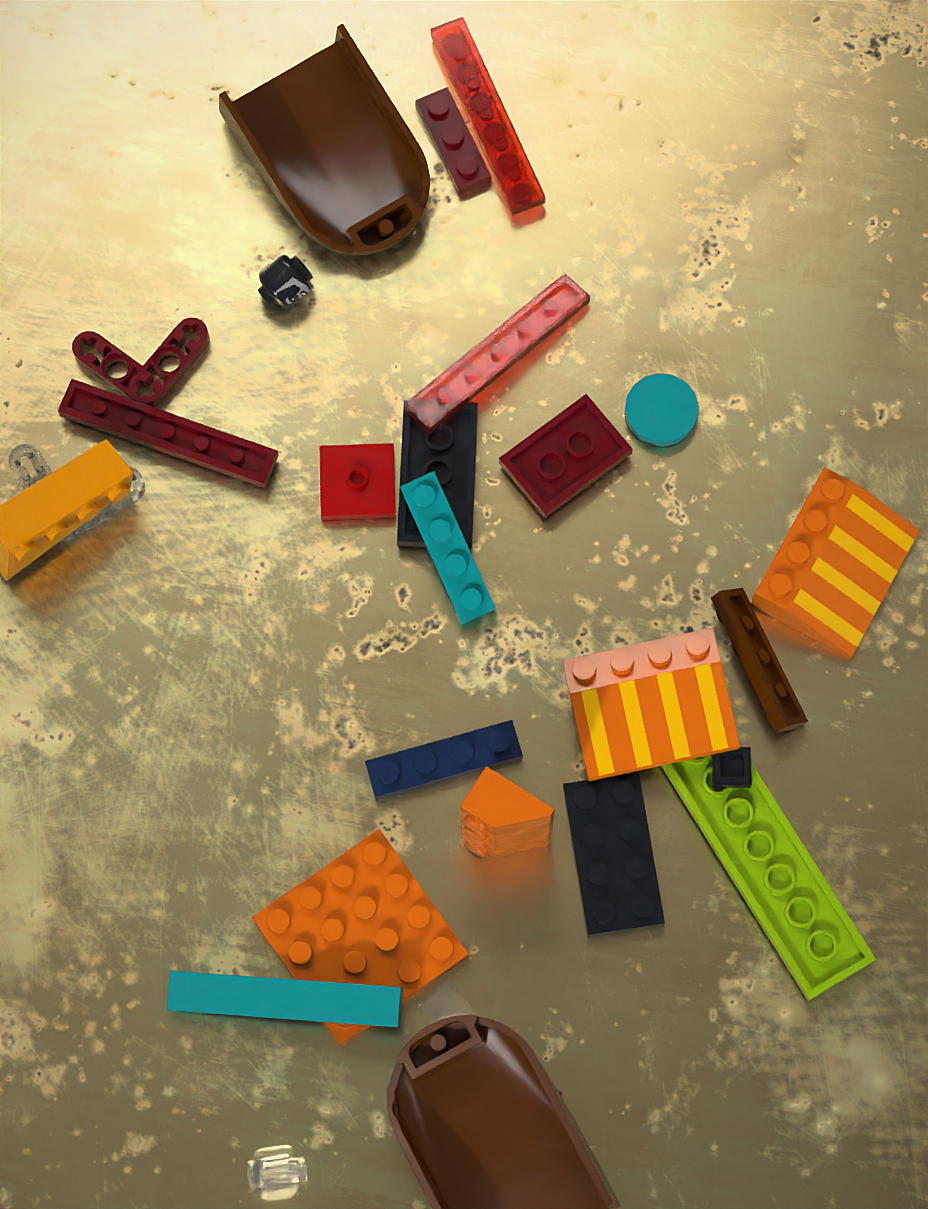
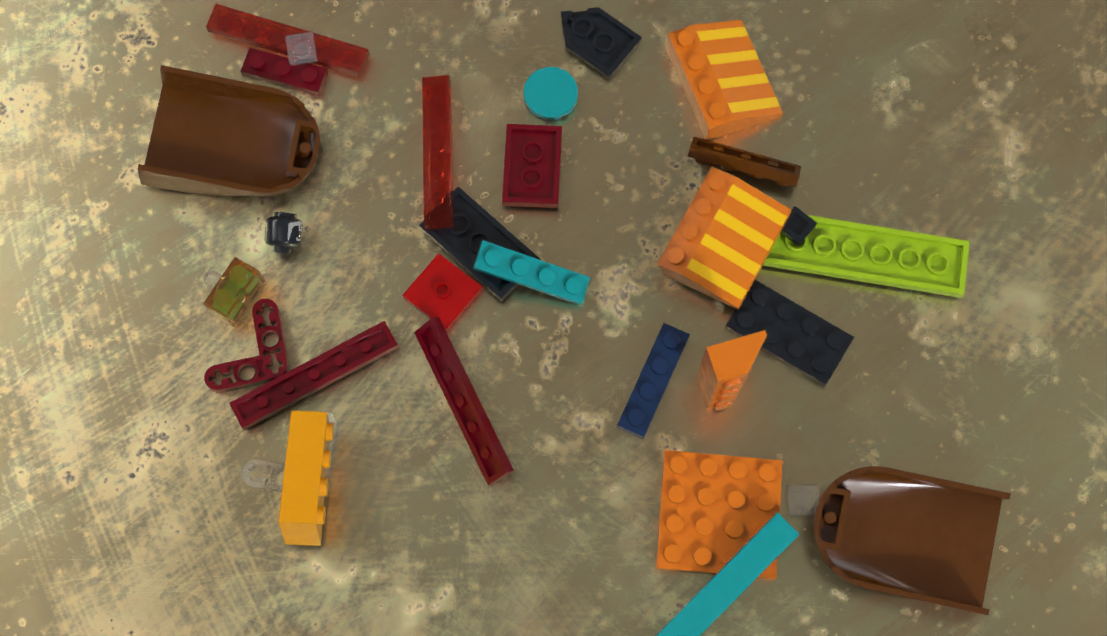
camera: 50 degrees left, 0 degrees up
none -> clear orange piece [203,257,265,327]
none -> clear plate [285,32,318,66]
none -> dark red plate [414,317,514,485]
none -> black tile [561,7,642,78]

